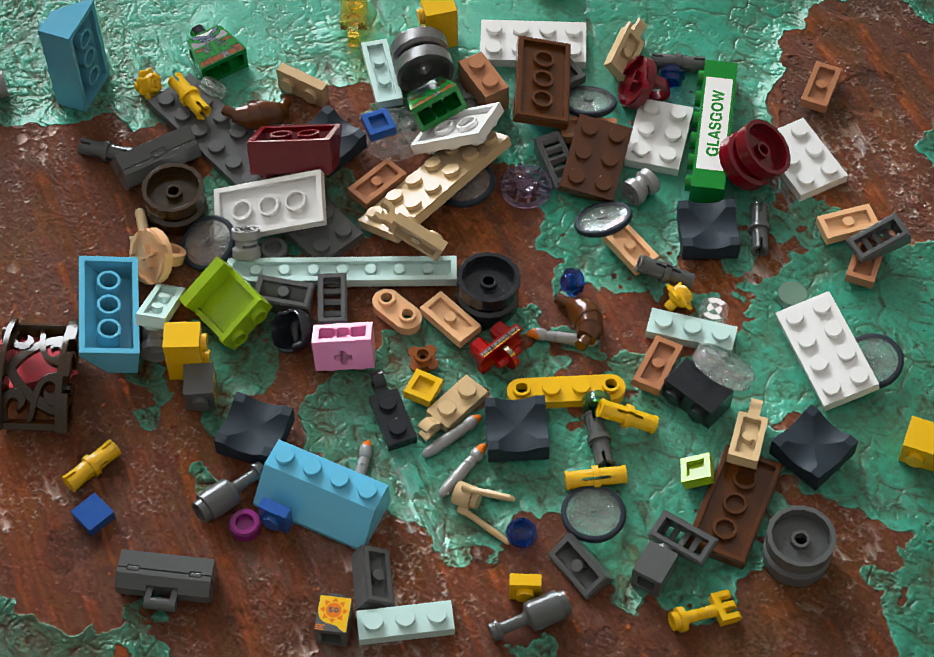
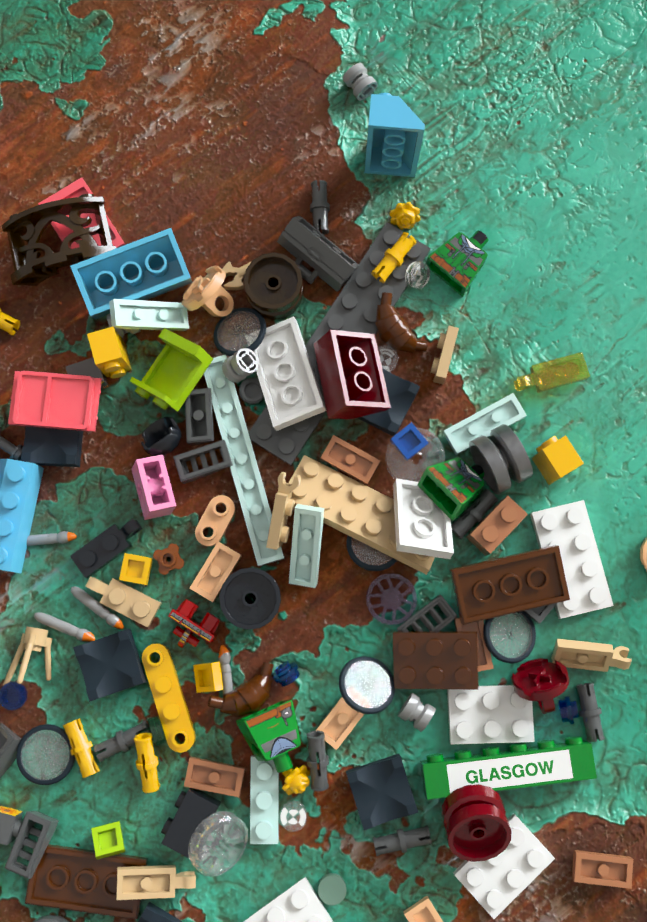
camera: 75 degrees right, 25 degrees up
none -> coral piece [8,371,102,432]
none -> yellow plate [193,661,223,693]
none -> green torso [236,700,301,773]
none -> light aqua plate [289,504,324,588]

